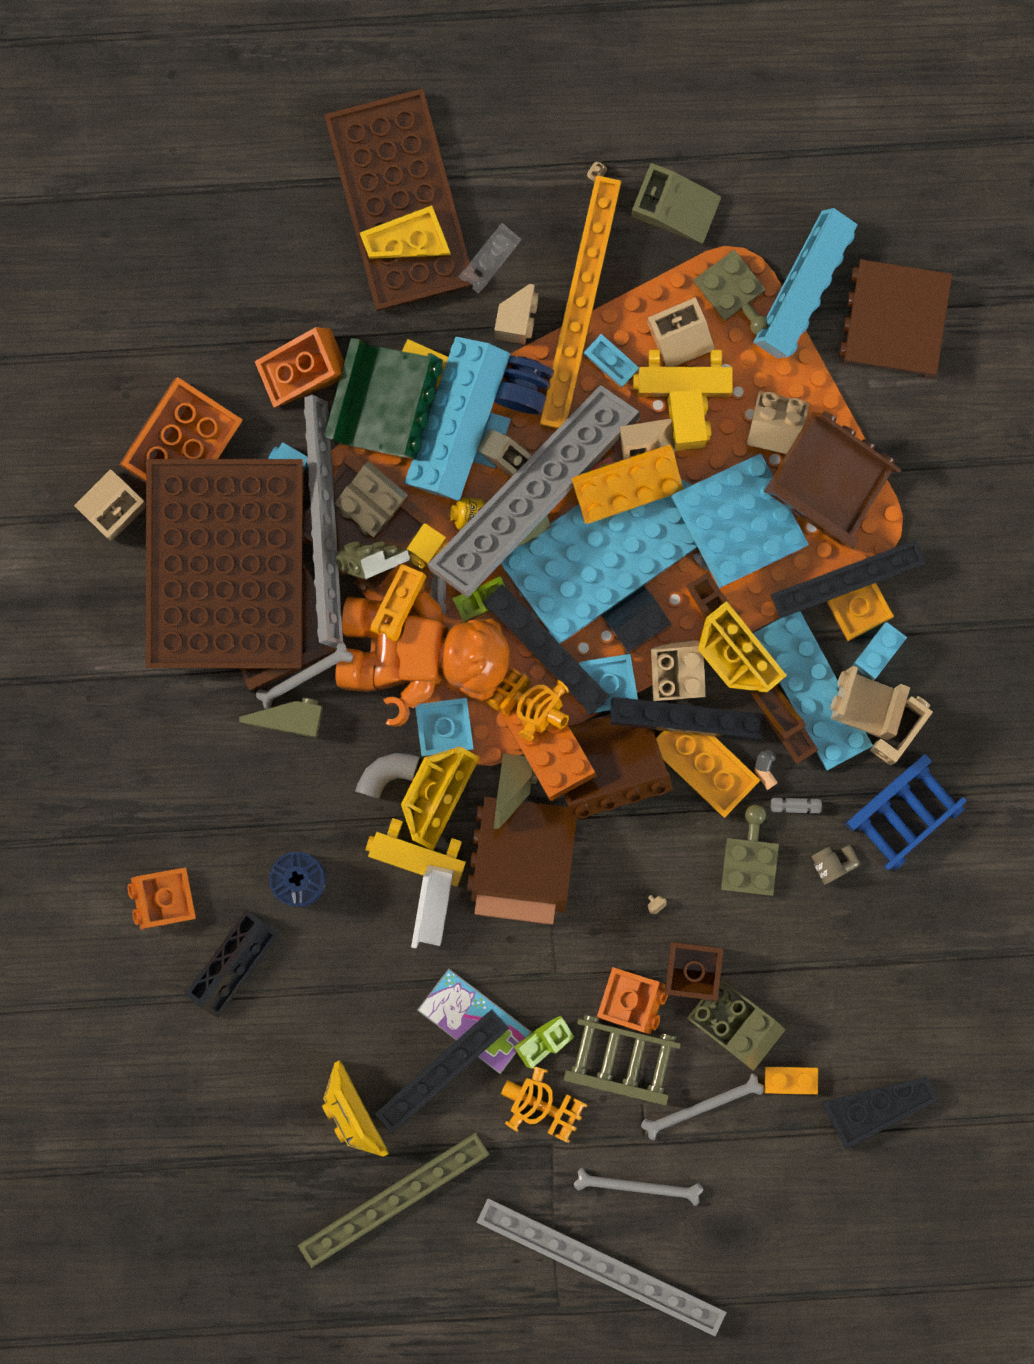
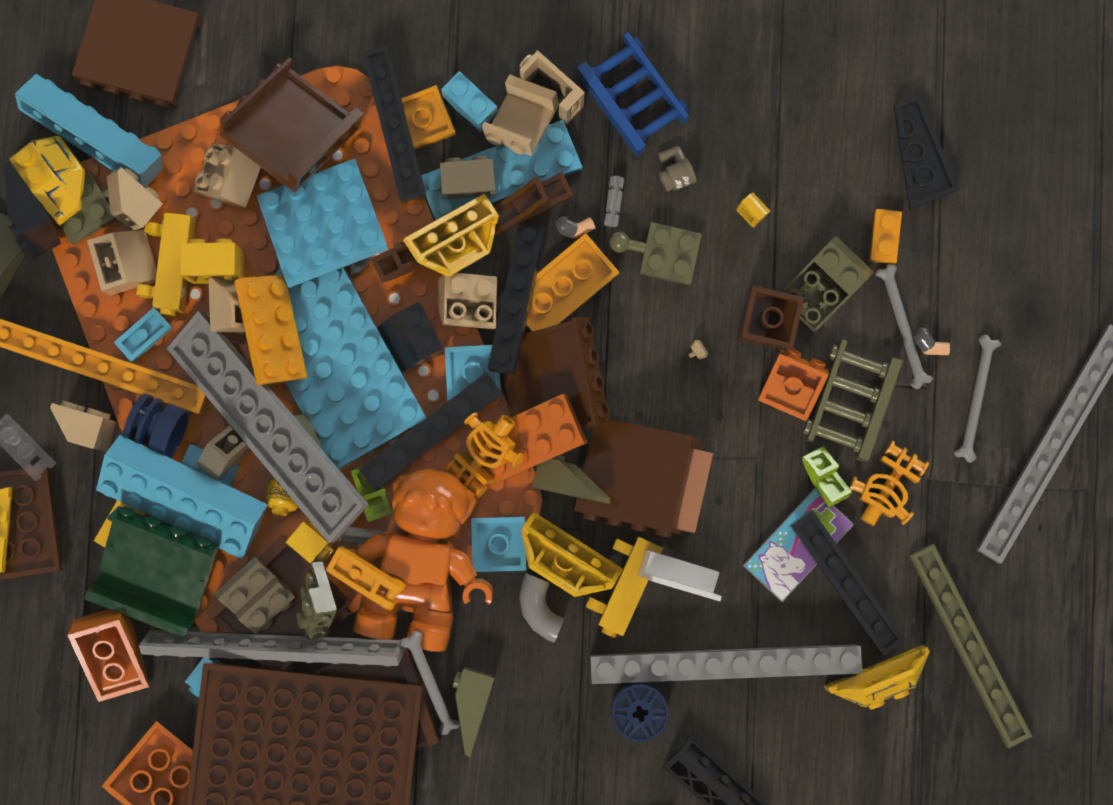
camera: 85 degrees left, 0 degrees up
none -> black slope [3,161,61,260]
none -> yellow wedge [9,135,85,225]
none -> tan slope [107,167,163,231]
none -> dark tan brick [440,156,496,200]
none -> light grey brick [590,644,862,684]
none -> yellow brick [736,192,771,228]
none -> arm [914,327,950,355]

